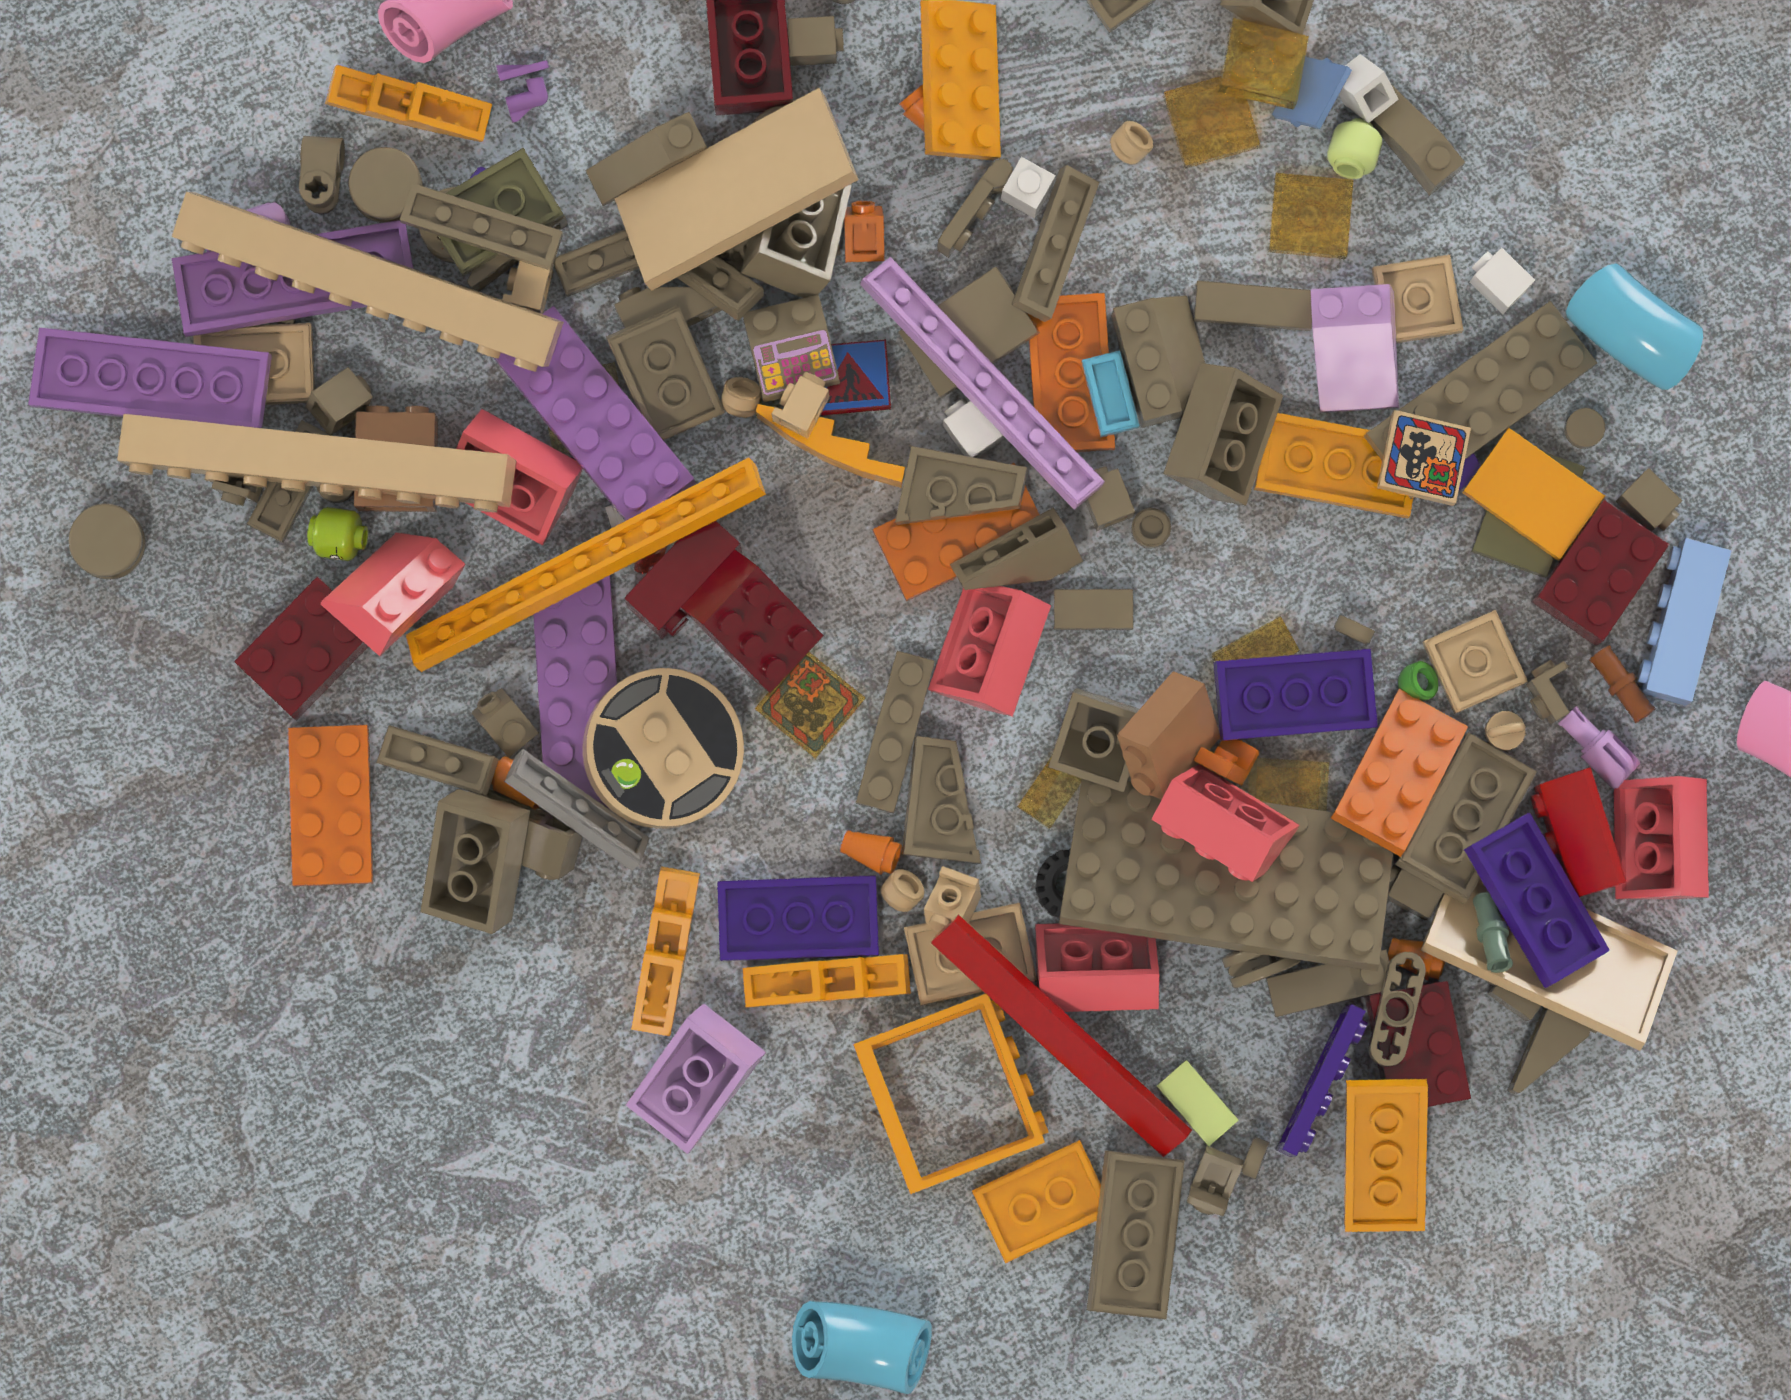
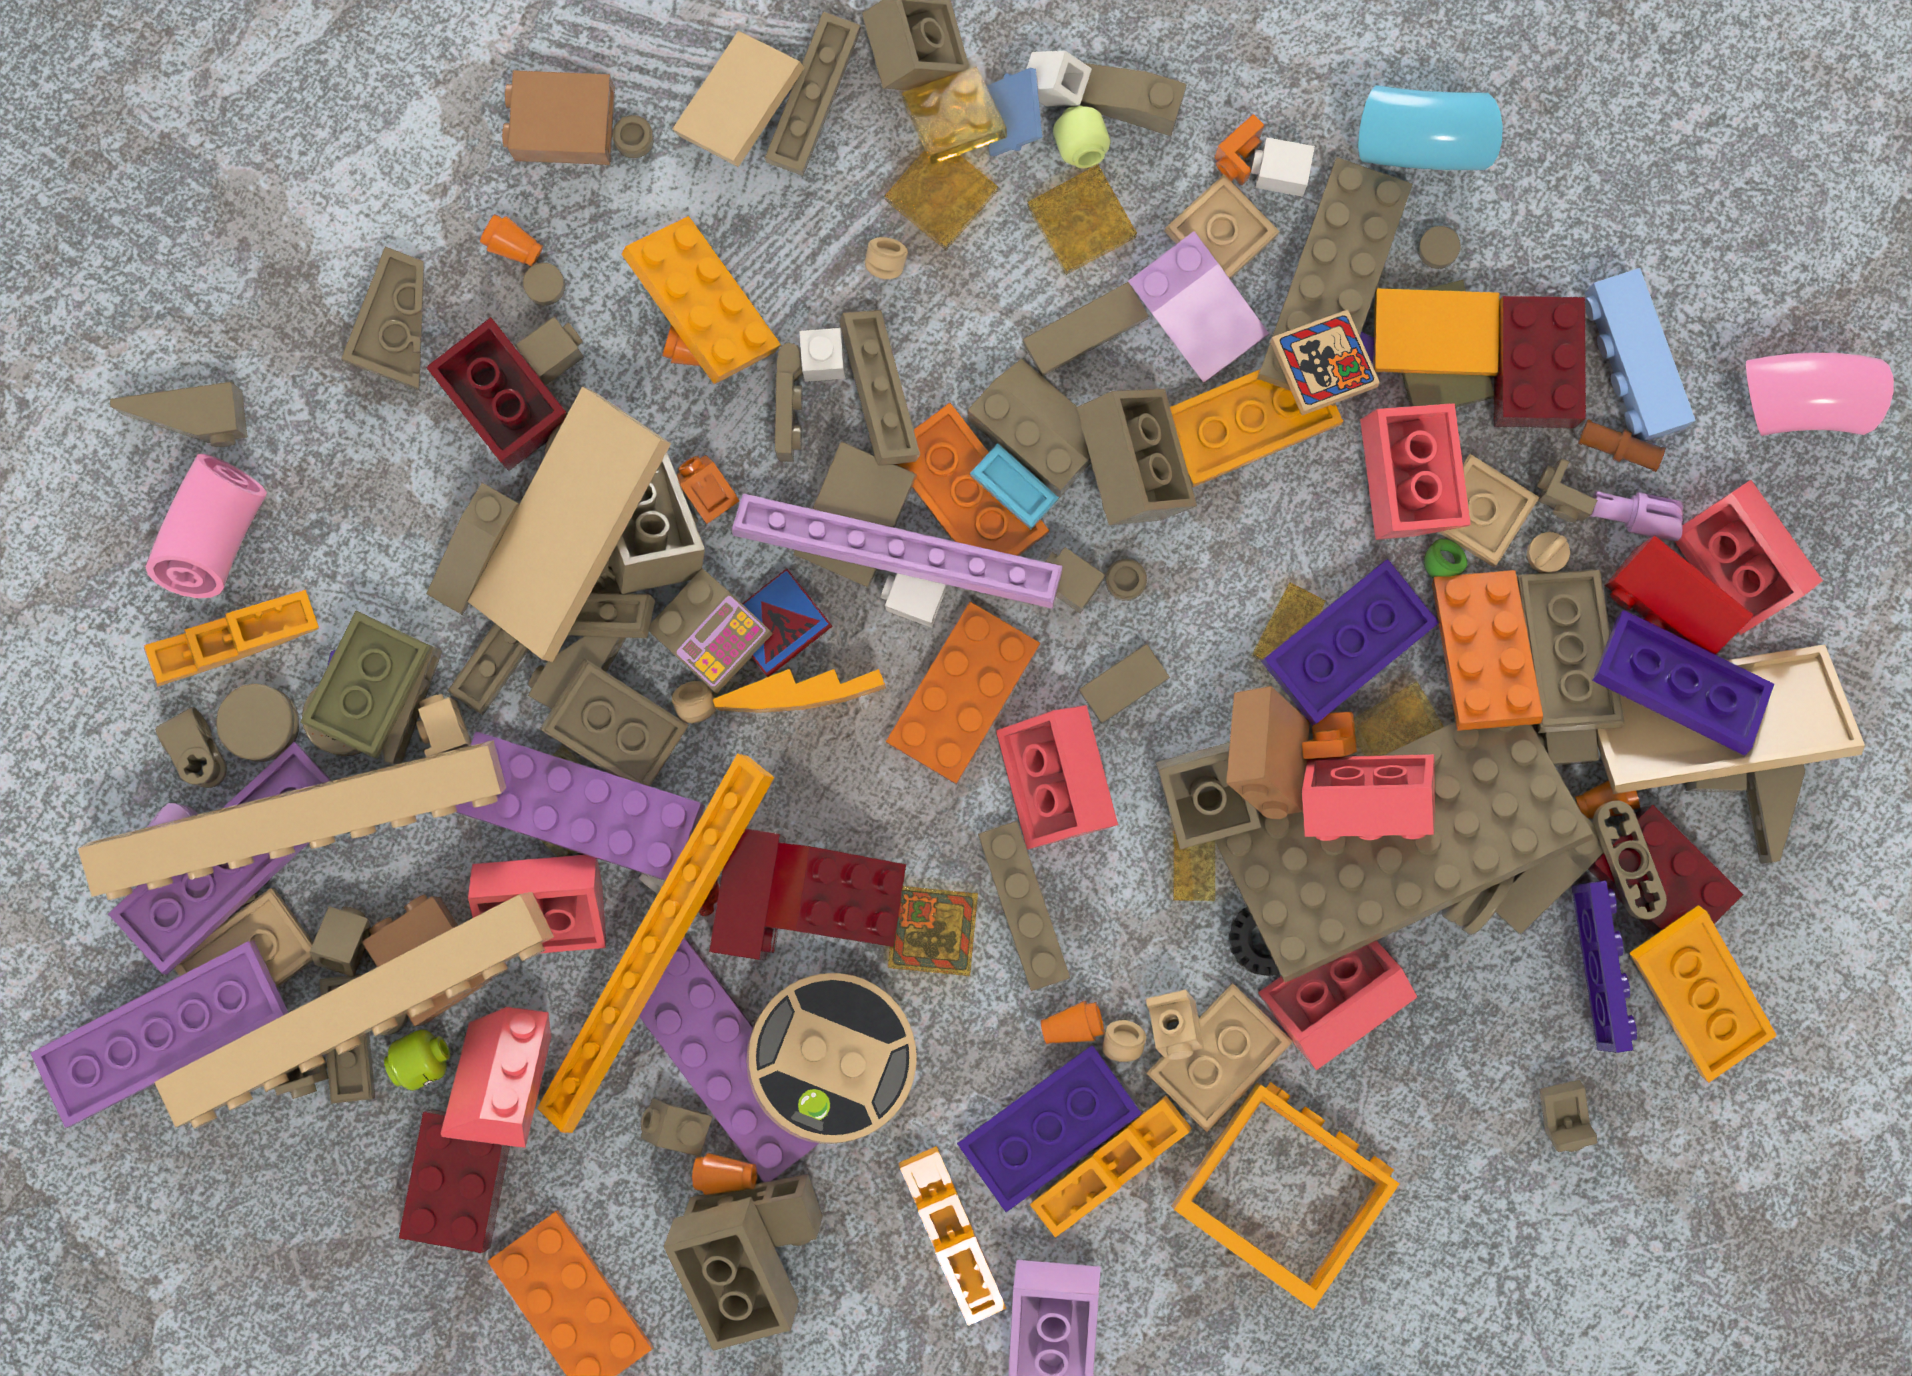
camera: 25 degrees left, 0 degrees up
dark tan head [68,504,146,580] -> none
dark tan tile [376,725,499,797] -> none
dark tan plate [400,183,563,271] -> none
medium lavender piece [496,60,549,123] -> none
light grey tile [505,749,650,871] -> none
tan brick [772,372,829,439] -> none
dark tan wing [895,446,1028,525] -> none
dark tan wing [901,736,982,864] -> none
red tile [931,914,1192,1157] -> none
dark tan slope [950,507,1083,590] -> none
light orange tile [972,1140,1101,1263] -> none
dark tan tile [1086,1151,1185,1320] -> none
yellowish green tile [1156,1060,1239,1146] -> none
dark tan tile [1241,1137,1270,1179] -> none
dark tan tile [1334,615,1375,645] -> none
sand green pin [1473,892,1513,973] -> none
dark tan brick [1616,468,1683,532] -> none
none -> orange bracket [1214,114,1264,185]
none -> coral slope [1360,403,1471,540]

